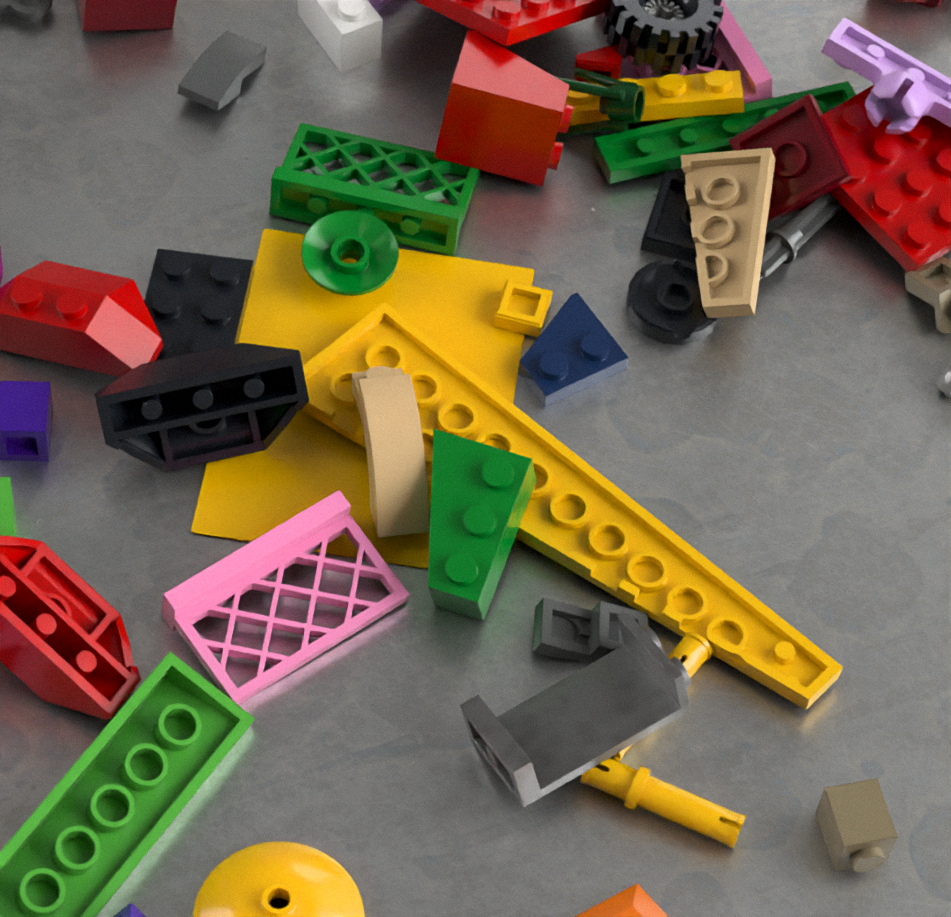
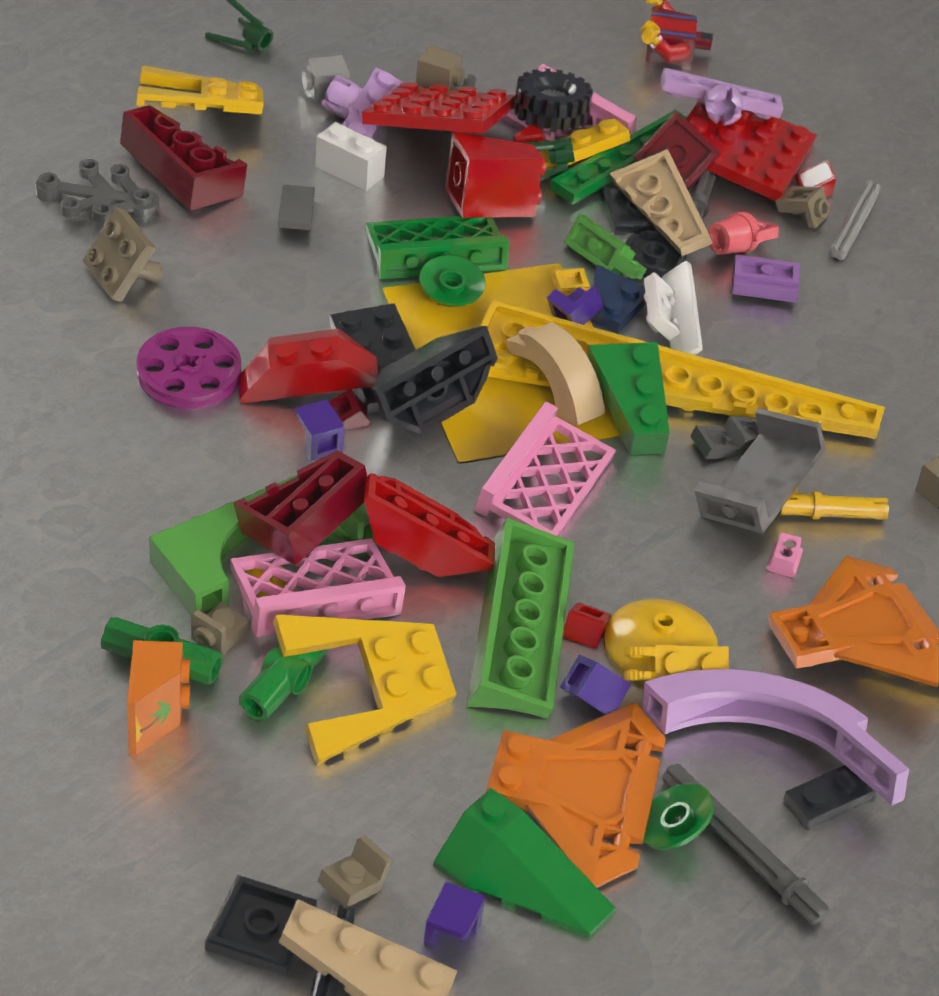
camera: 25 degrees left, 10 degrees down
none -> dark red slope [329,388,372,430]
none -> dark purple panel [547,286,603,325]
none -> red slope [563,602,612,648]
none -> bright green hinge [564,214,647,280]
none -> white bracket [644,261,703,355]
none -> coral piece [708,212,778,255]
none -> medium lavender plate [732,255,800,303]
none -> bright pink piece [766,532,803,578]

